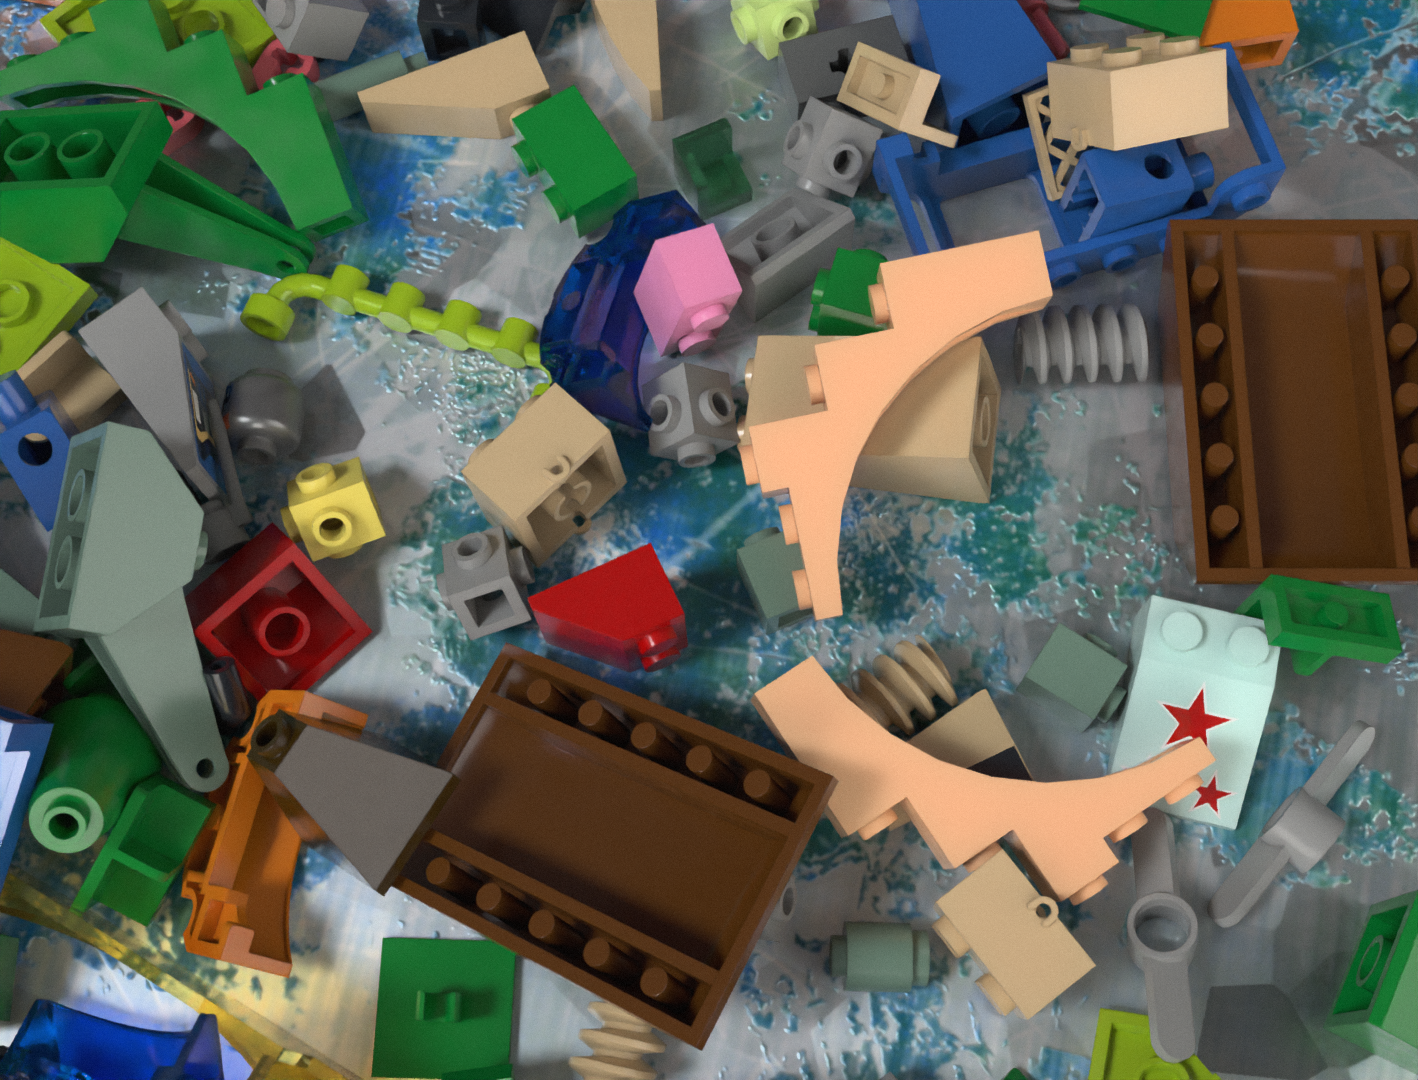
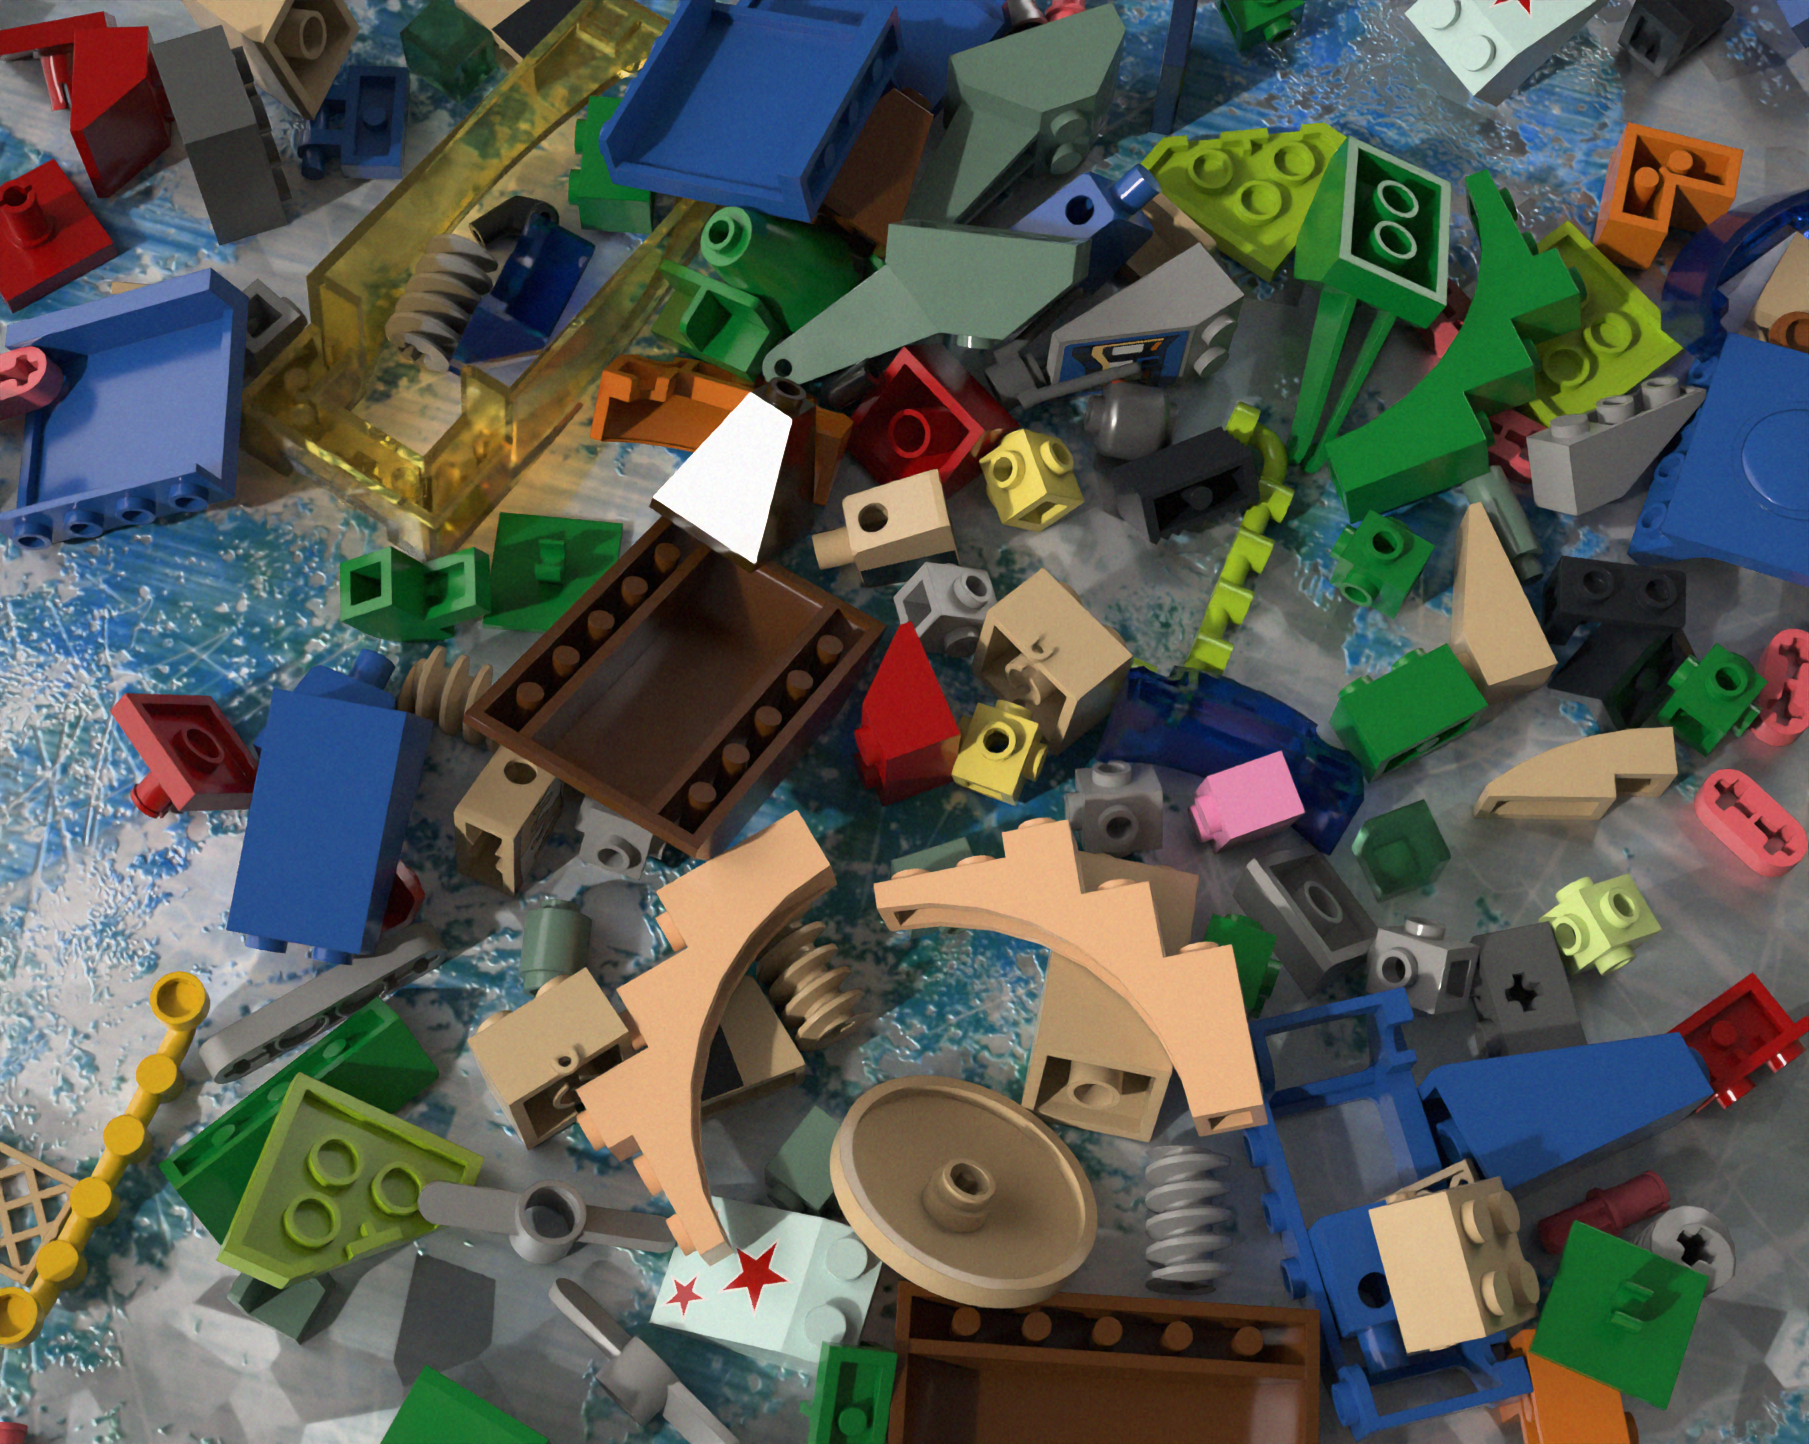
camera: 85 degrees right, 5 degrees down
tan panel [837,41,959,148] -> none
none -> tan torso [454,745,564,898]
none -> tan torso [812,469,962,588]
none -> tan dish [830,1075,1098,1309]
none -> light yellow brick [951,700,1049,806]
none -> black brick [1110,426,1261,545]
none -> green brick [1329,509,1436,619]

